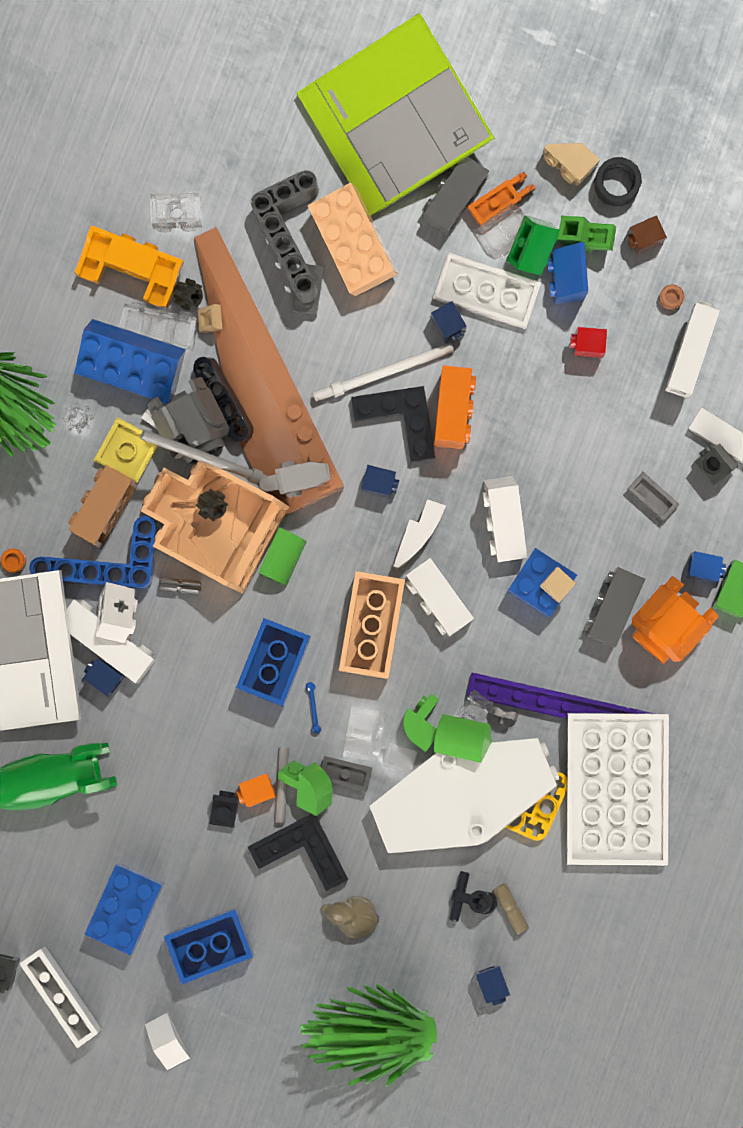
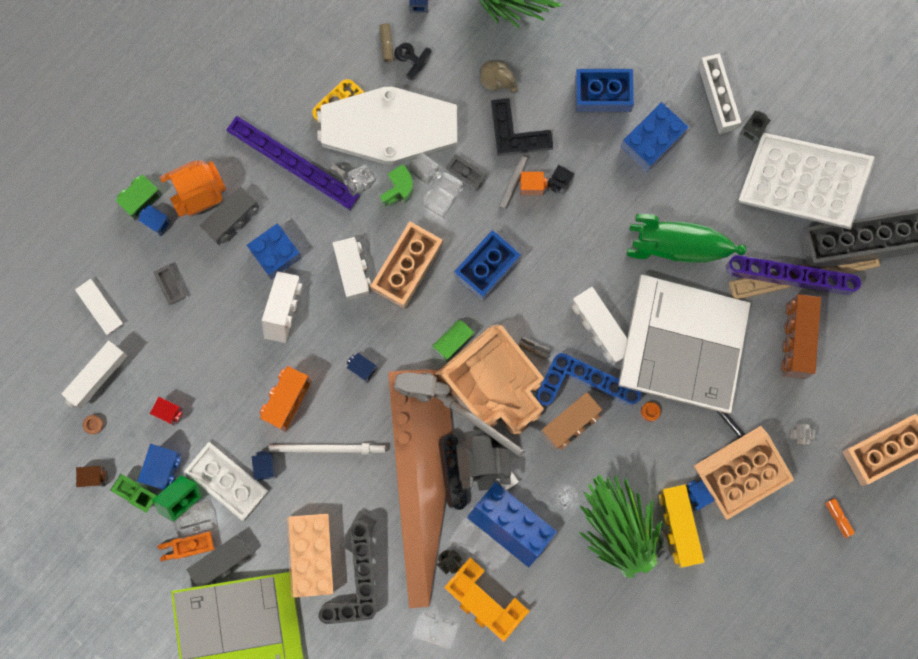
camera: 160 degrees left, 5 degrees down
dark blue brick [83,659,125,697] -> none
light yellow tile [94,417,158,484] -> none
white brick [95,582,138,643] -> none
white slope [145,1012,190,1070] -> none
pearl dark grey gear [196,489,228,521] -> none
tan tile [197,304,222,334] -> none
bright green brick [278,760,333,816] -> none
blue hinge [306,682,321,734] -> none
black plate [351,386,435,463] -> none
white slope [393,499,446,570] -> none
bright green brick [434,714,492,763] -> none
tan tile [540,567,576,603] -> none
tan slope [542,143,600,187] -> none
white plate [567,713,669,865] -> none
black tyre [594,157,642,206] -> none
pearl dark grey brick [695,443,738,485] -> none

